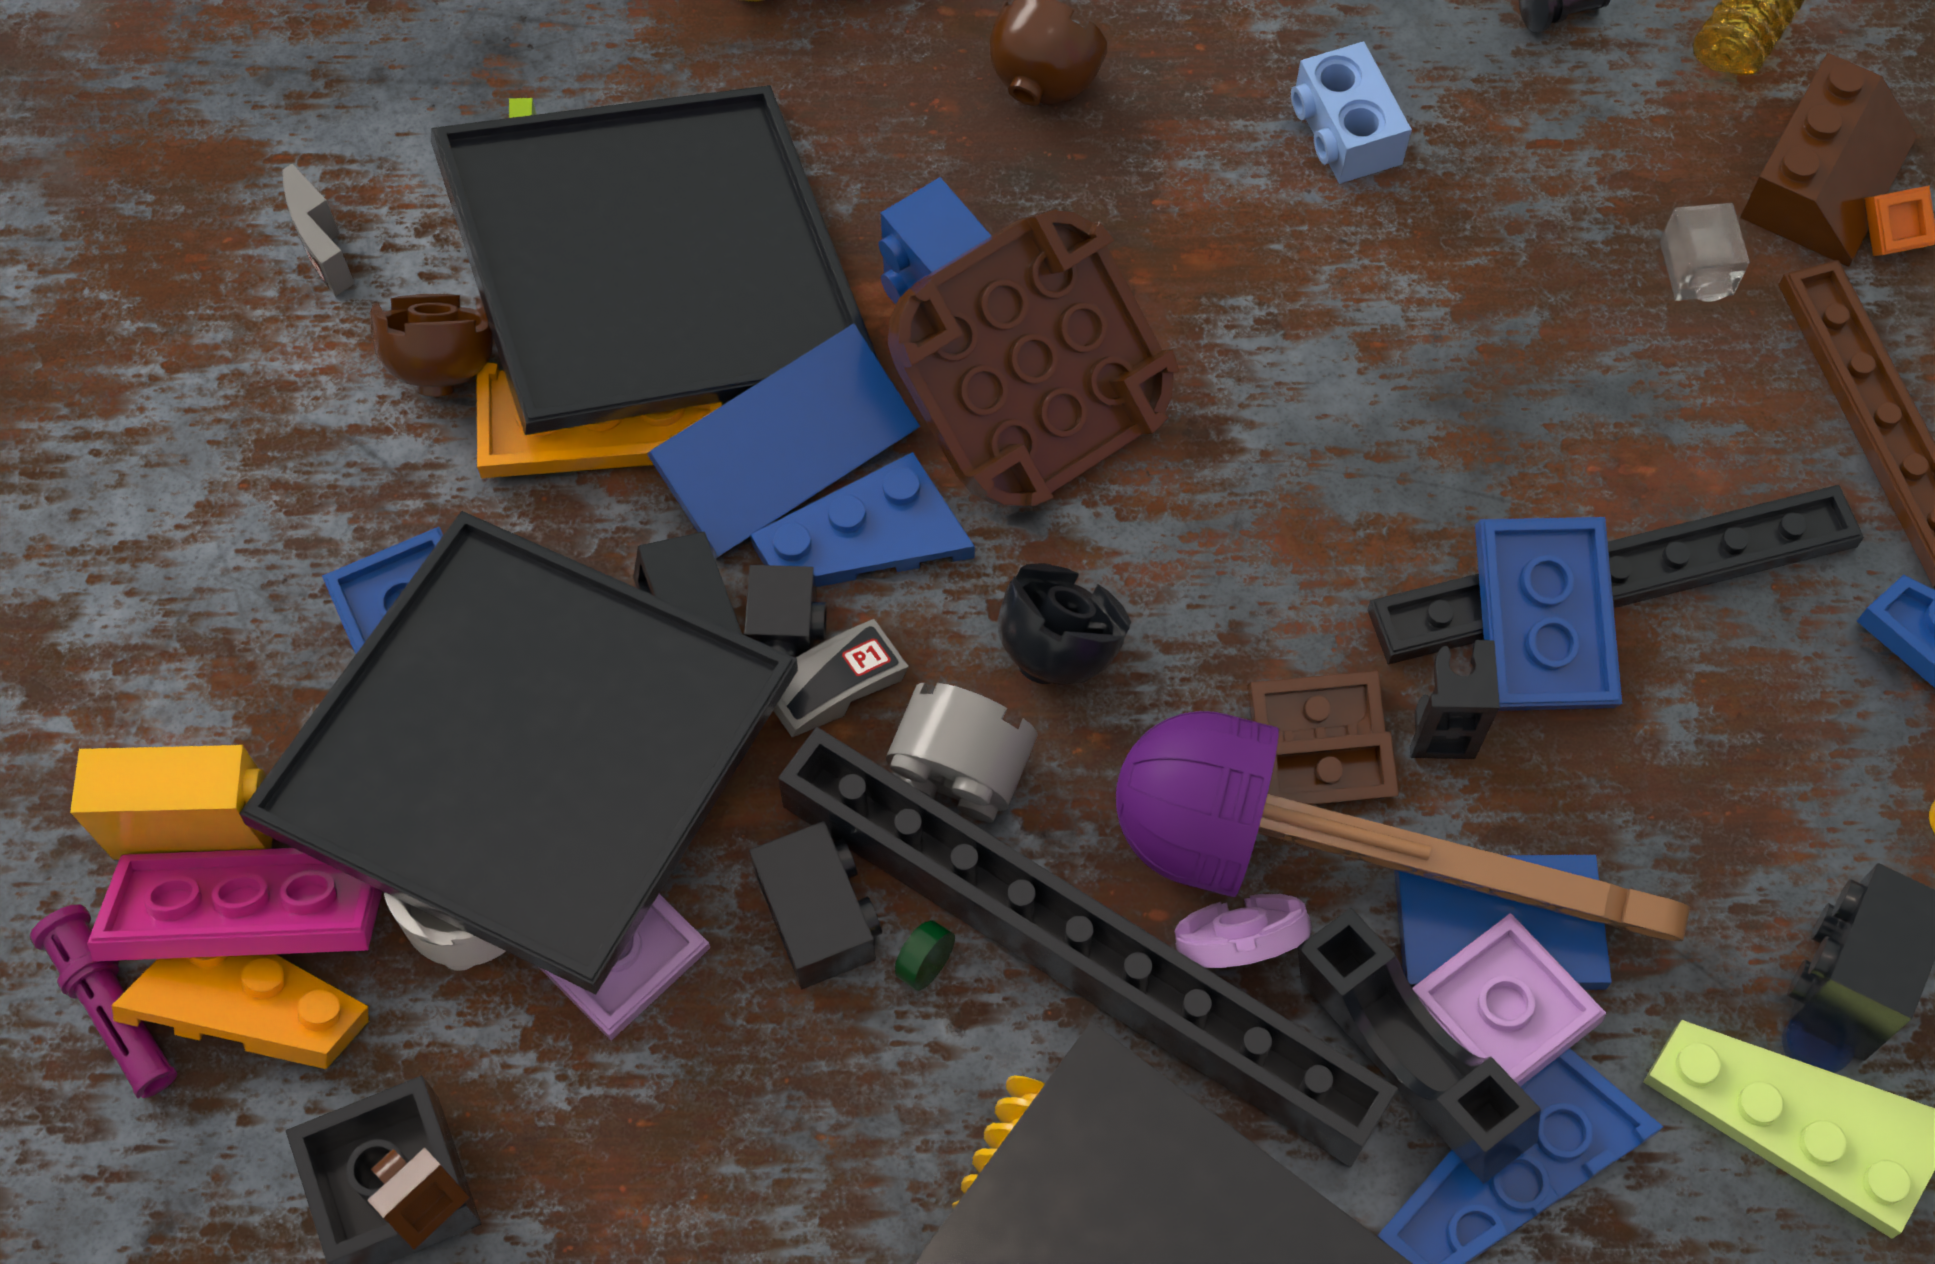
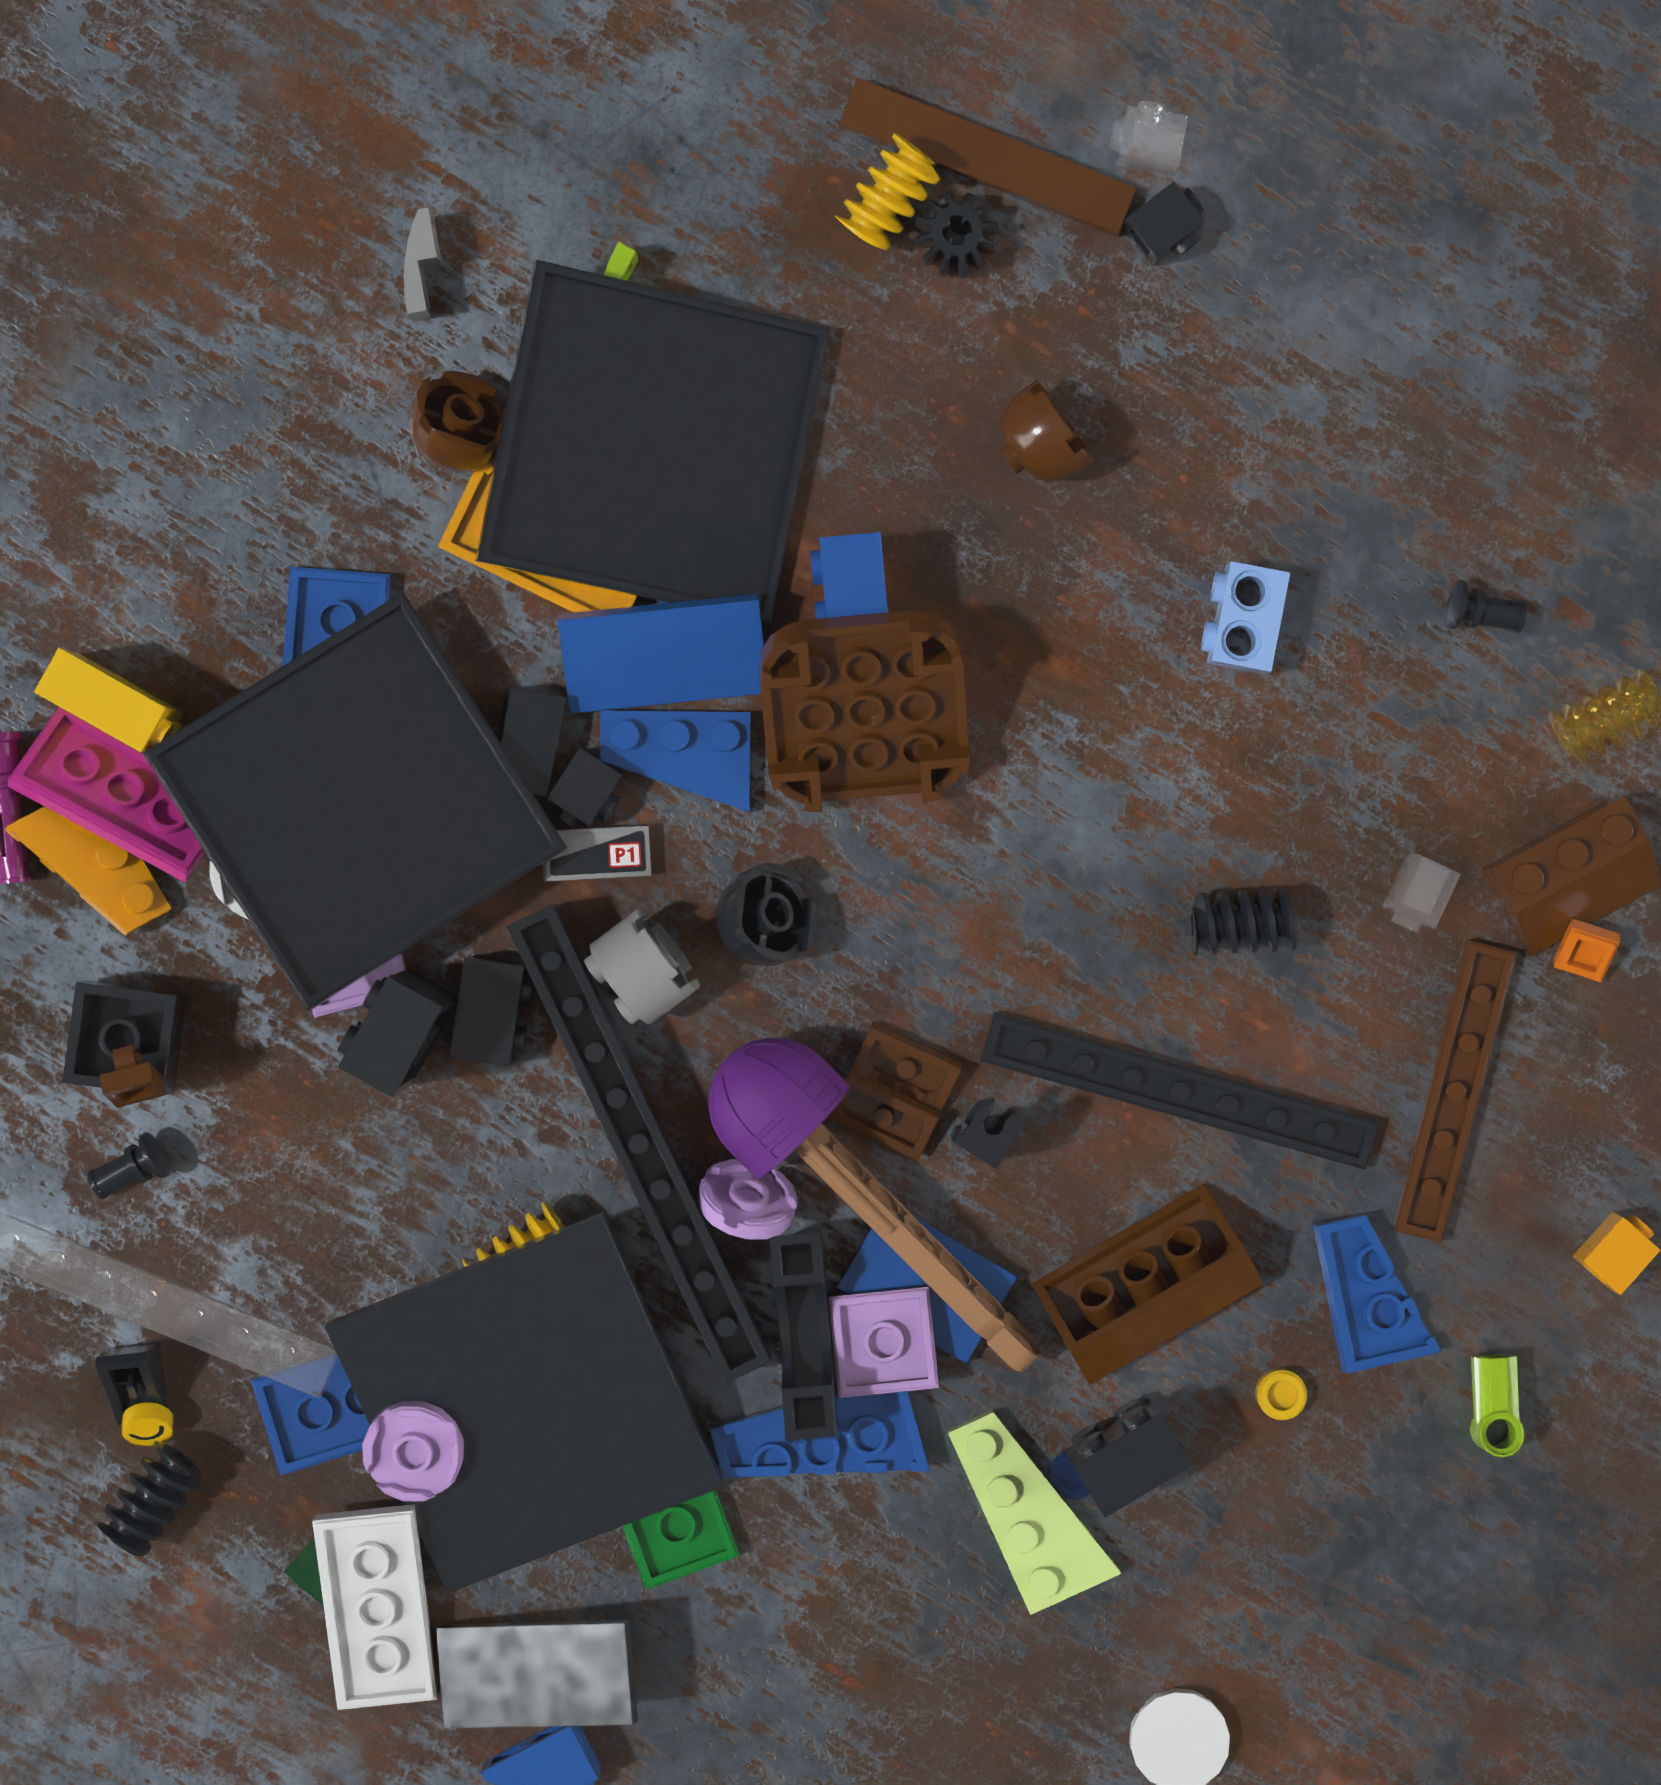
camera: 30 degrees right, 25 degrees up
dark green tile [895,920,955,991] -> none
blue tile [1475,517,1622,711] -> none
none -> black brick [337,969,458,1098]
none -> reddish brown slope [1032,1184,1263,1385]
none -> black piece [1190,888,1297,956]

